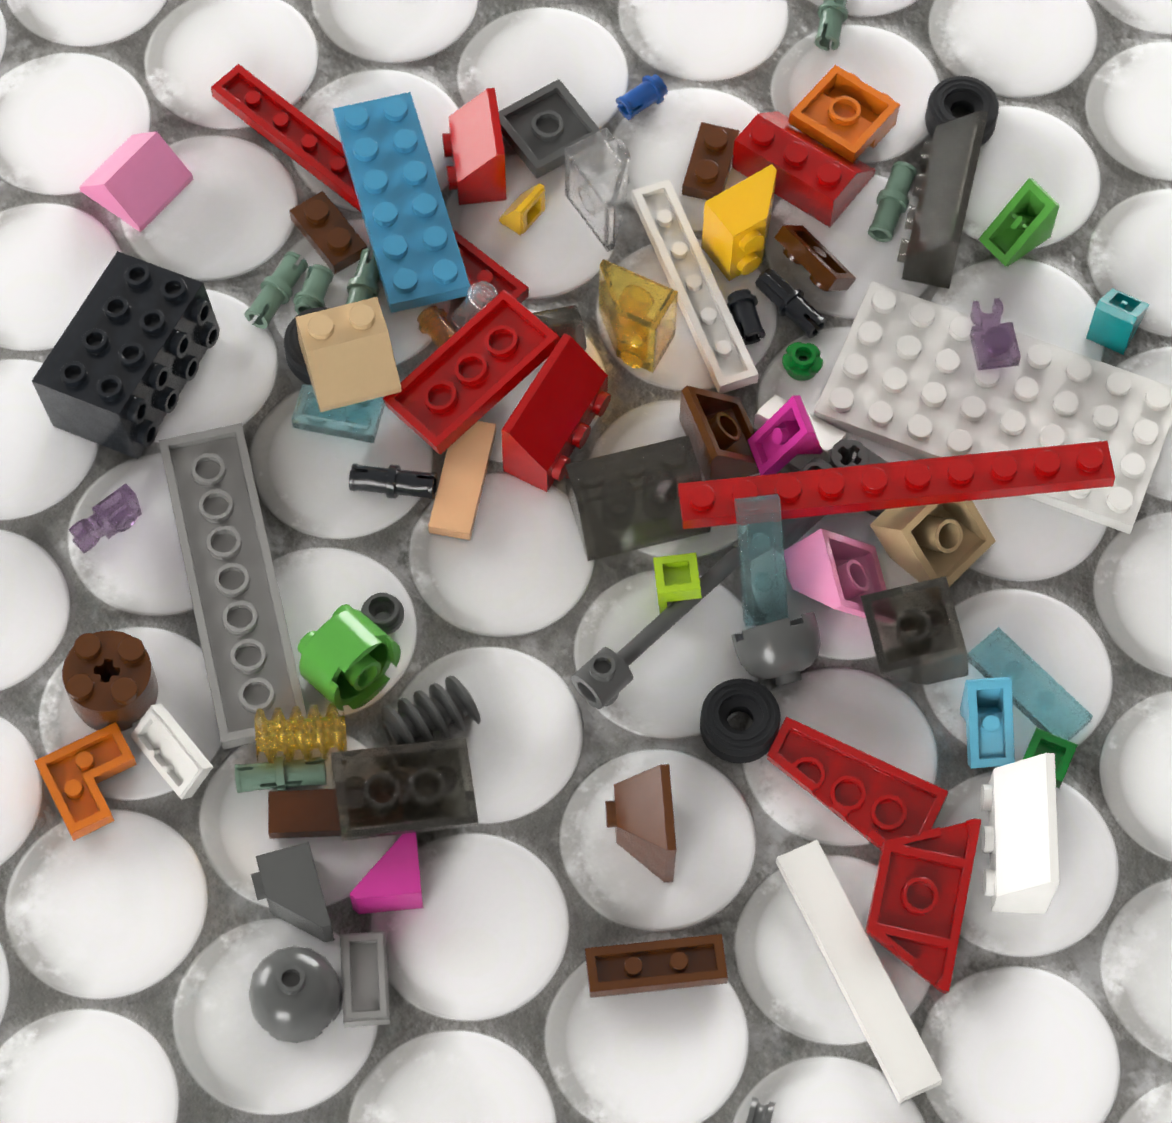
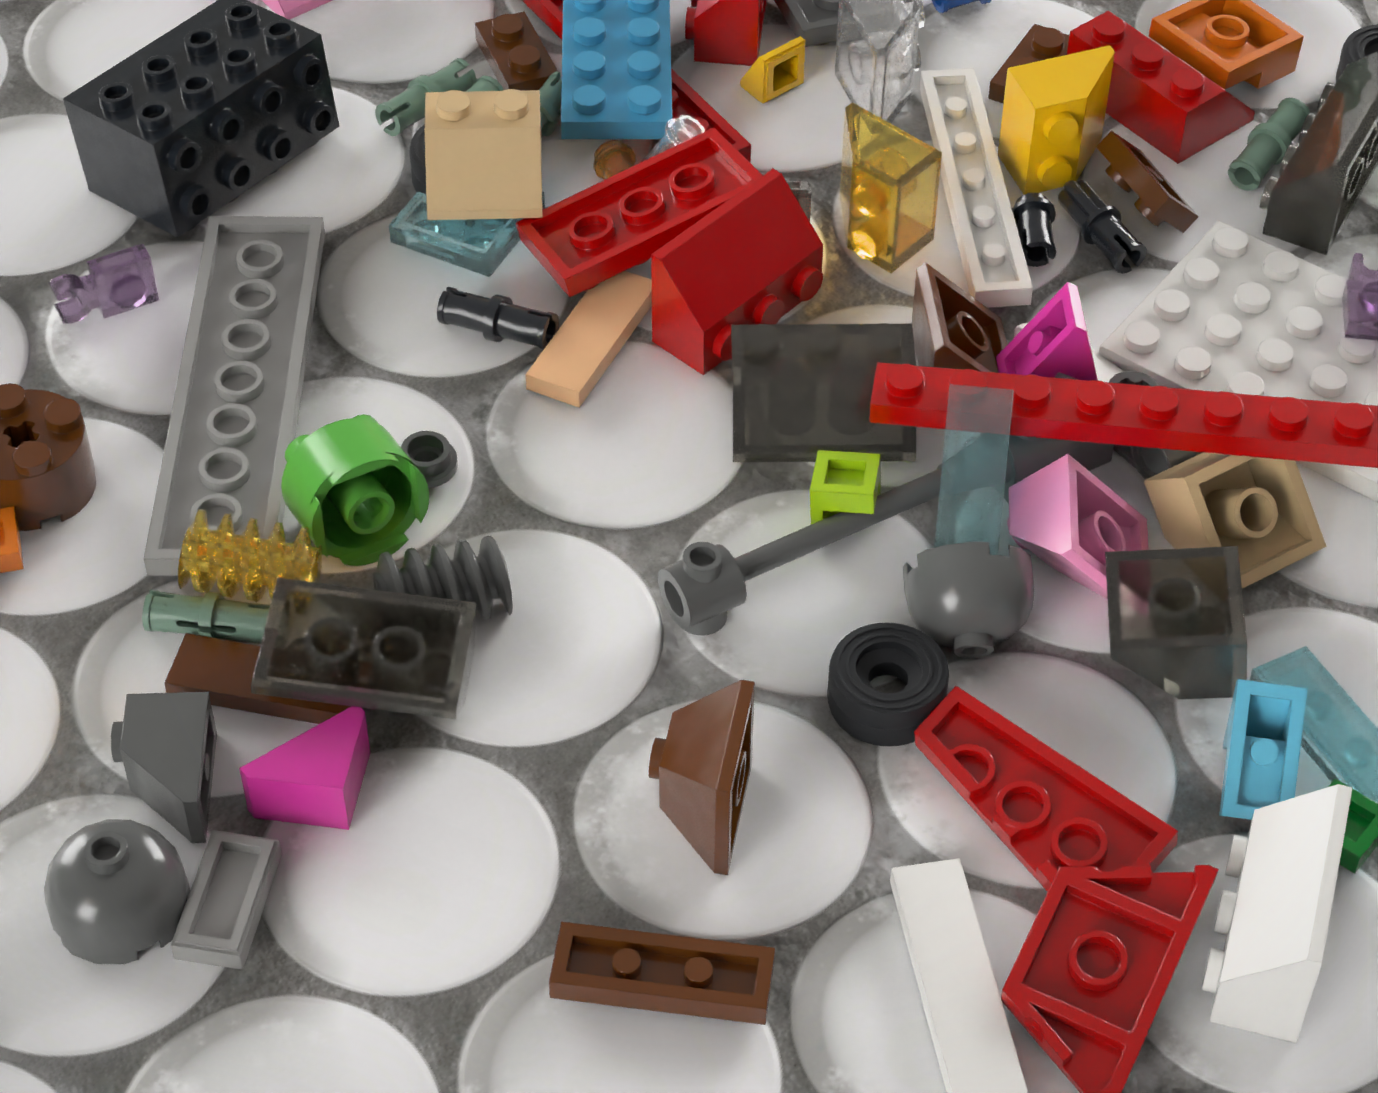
camera: 15 degrees right, 15 degrees down
white plate [130,704,213,800] -> none
green plate [782,342,823,381] -> none

